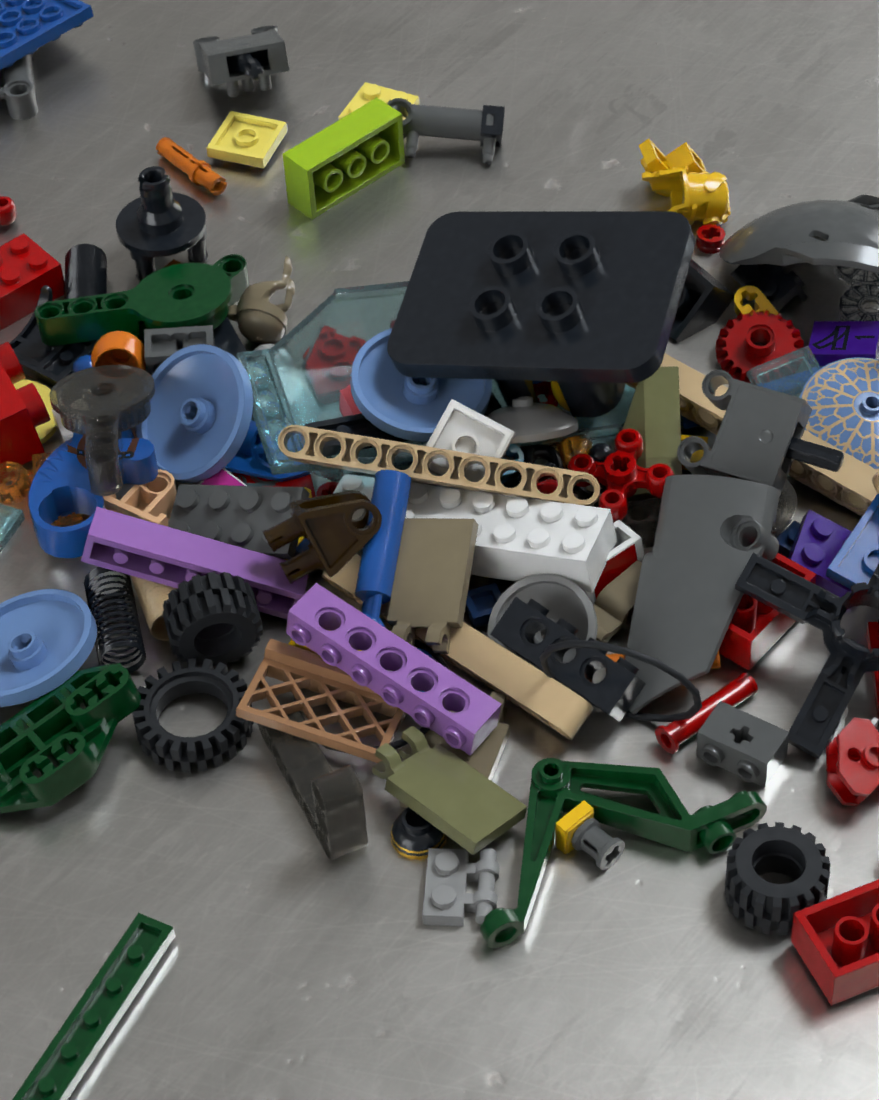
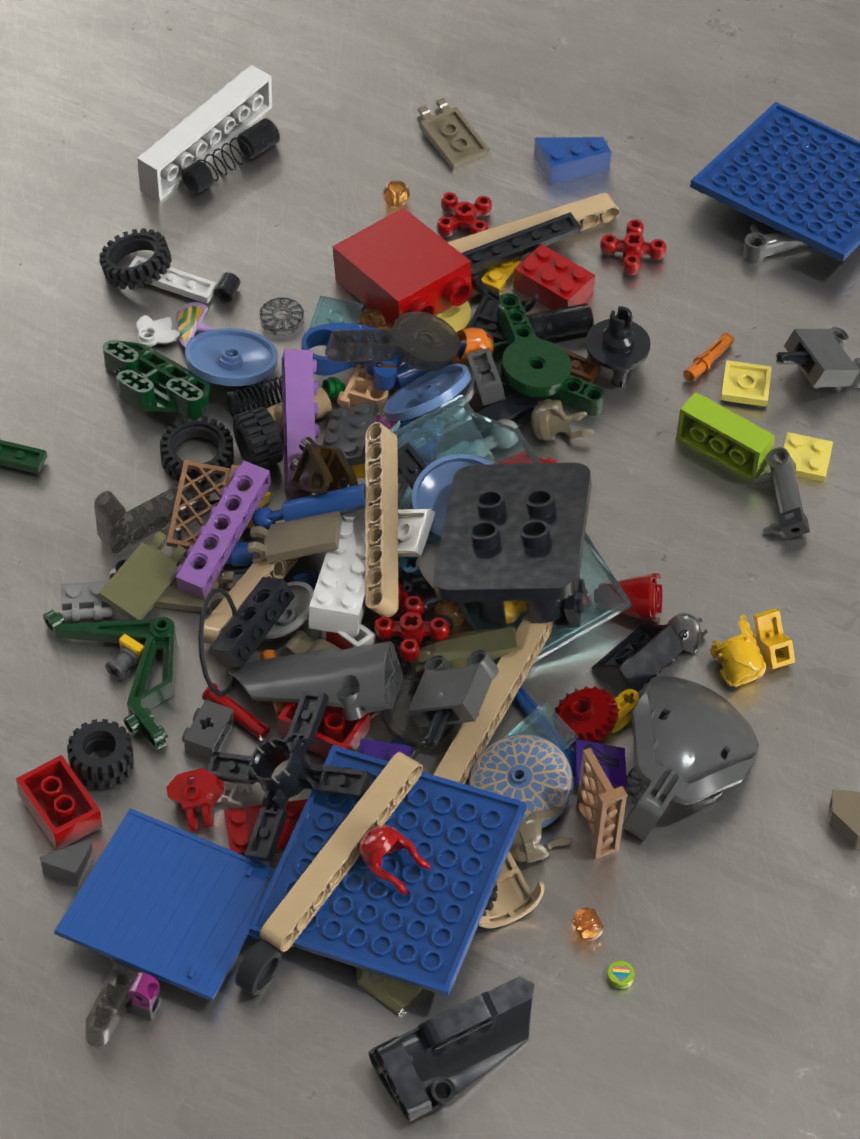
camera: 75 degrees right, 5 degrees up
red bush [696,224,725,254] -> none

